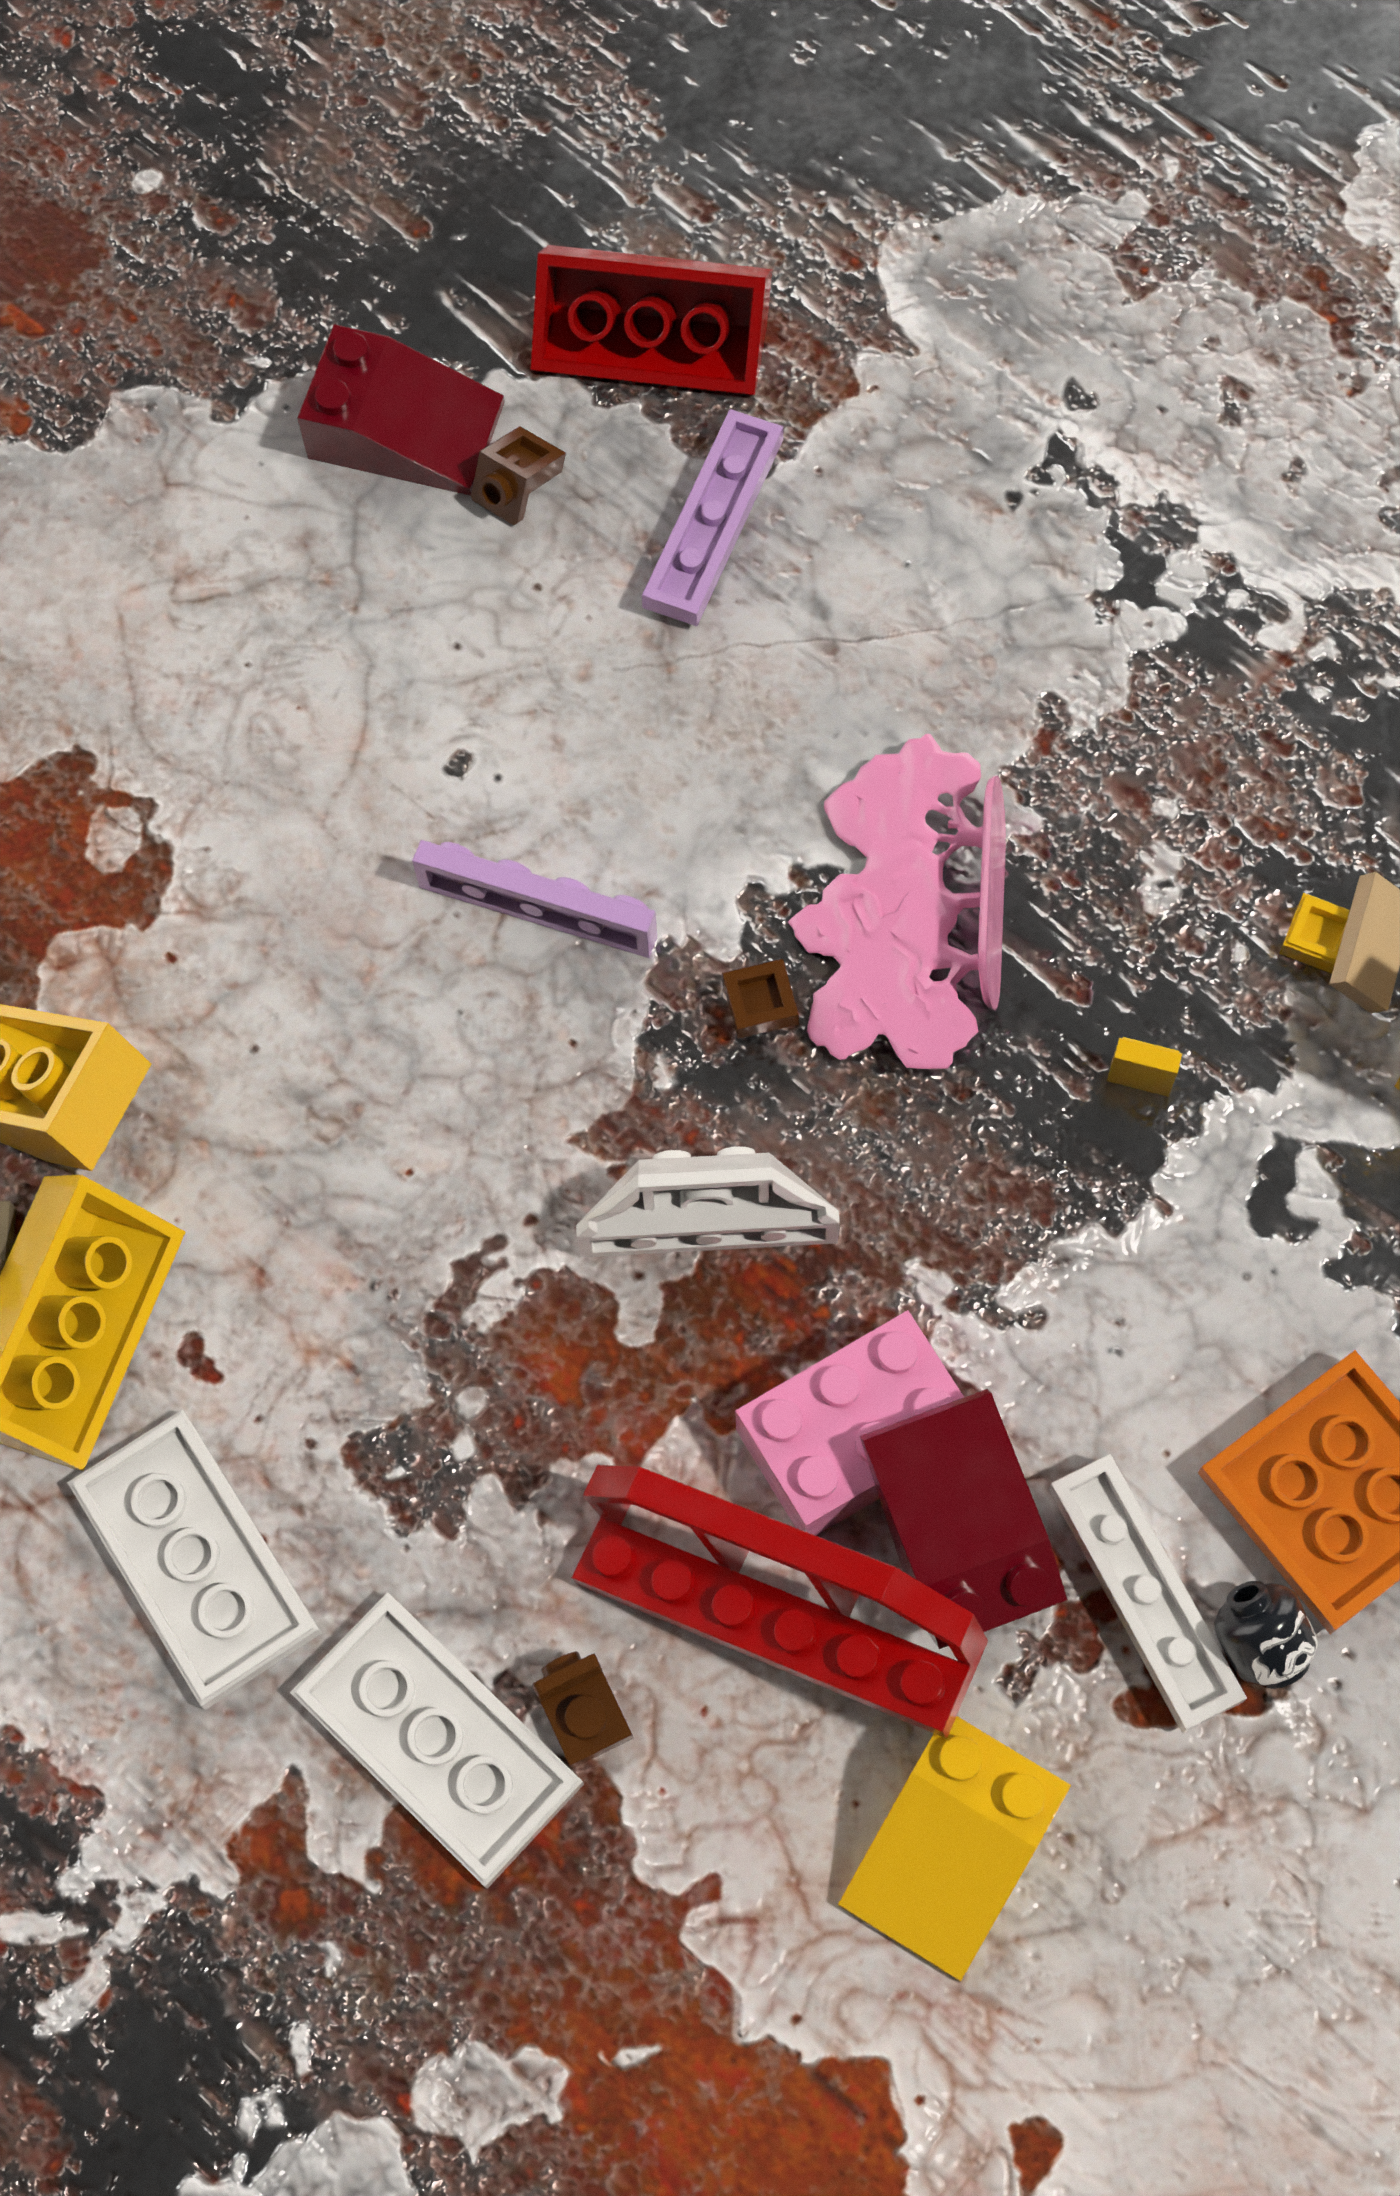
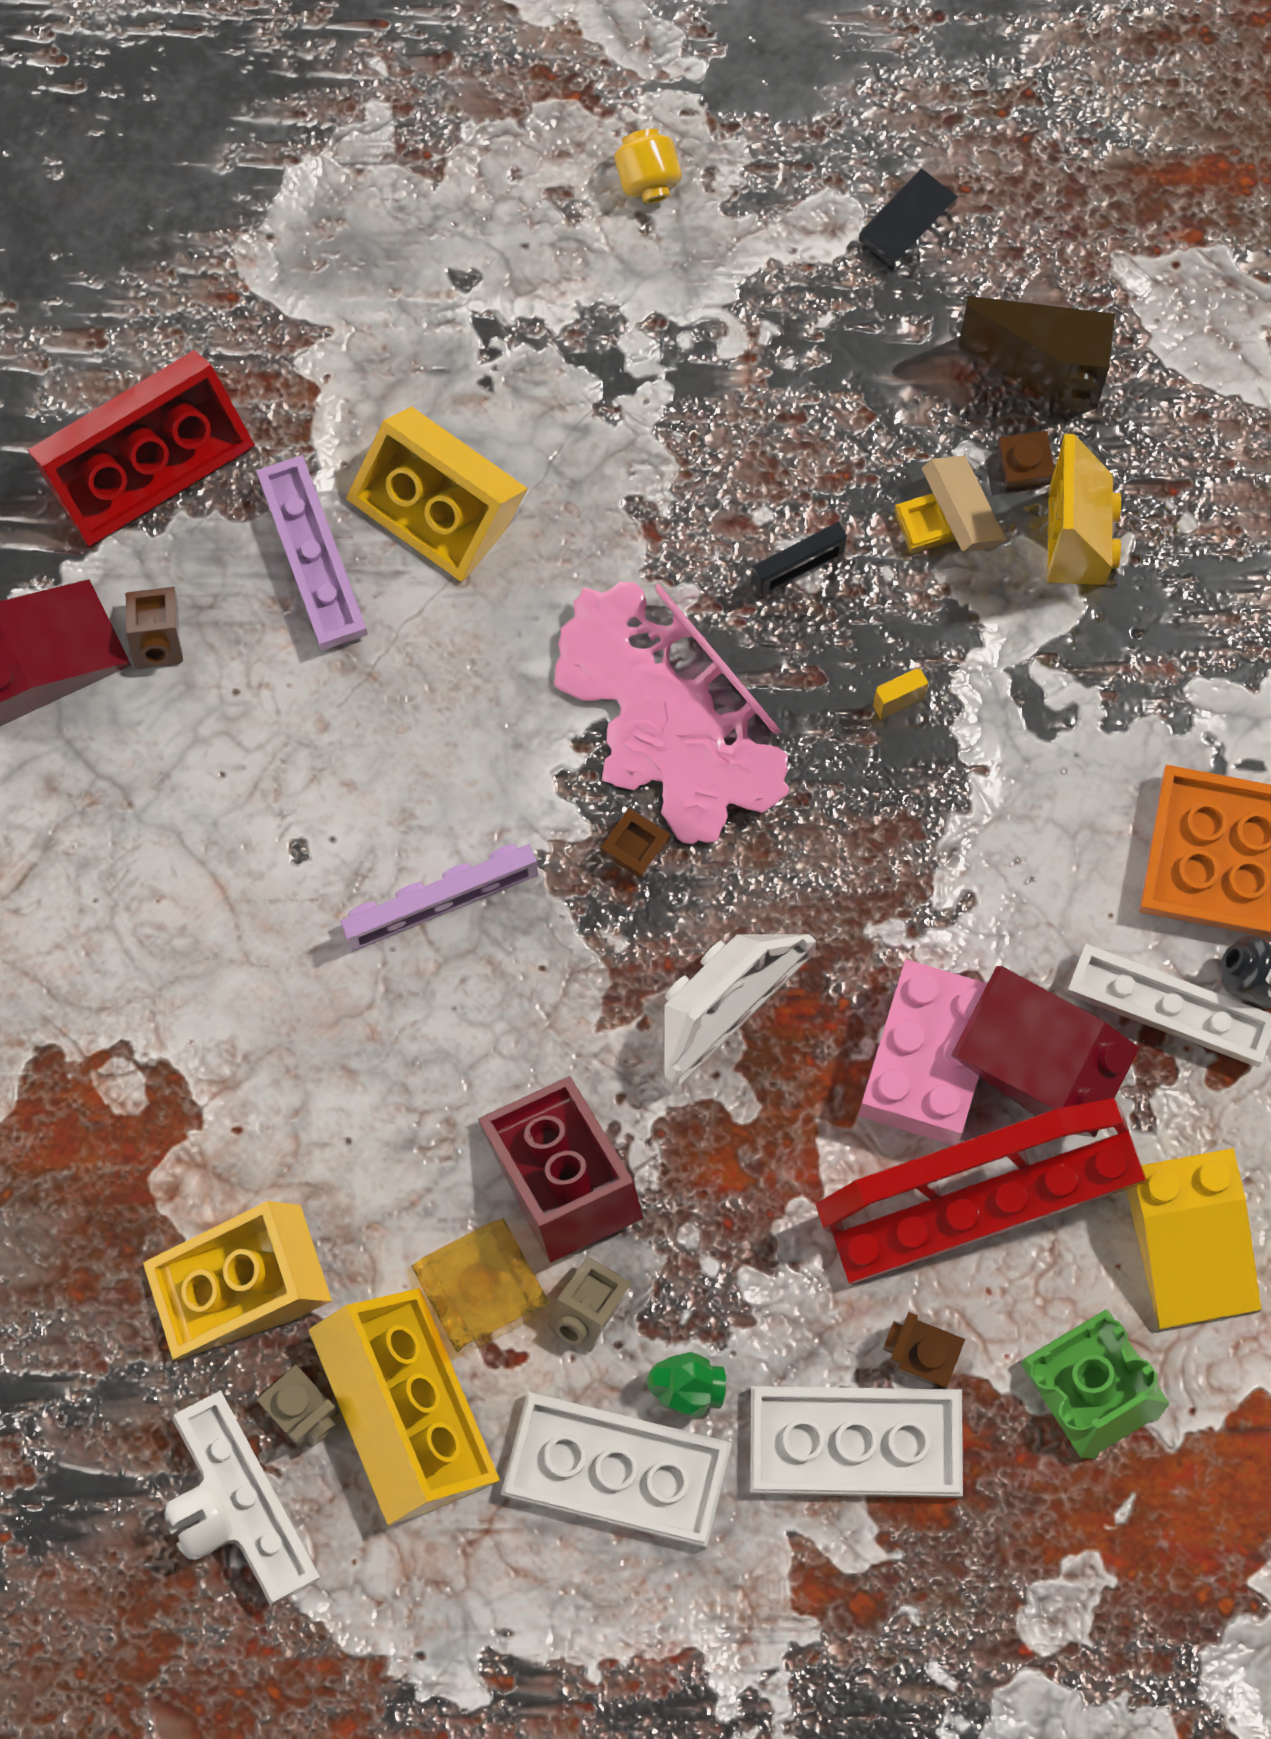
camera: 45 degrees left, 5 degrees up
none -> yellow slope [345,406,528,582]
none -> clear yellow slope [411,1218,550,1353]
none -> dark red slope [478,1076,644,1263]
none -> dark tan bracket [548,1256,632,1352]
none -> yellow head [614,128,682,204]
none -> green rock [646,1352,726,1418]
none -> black tile [751,521,847,598]
none -> bright green slope [1021,1310,1170,1459]

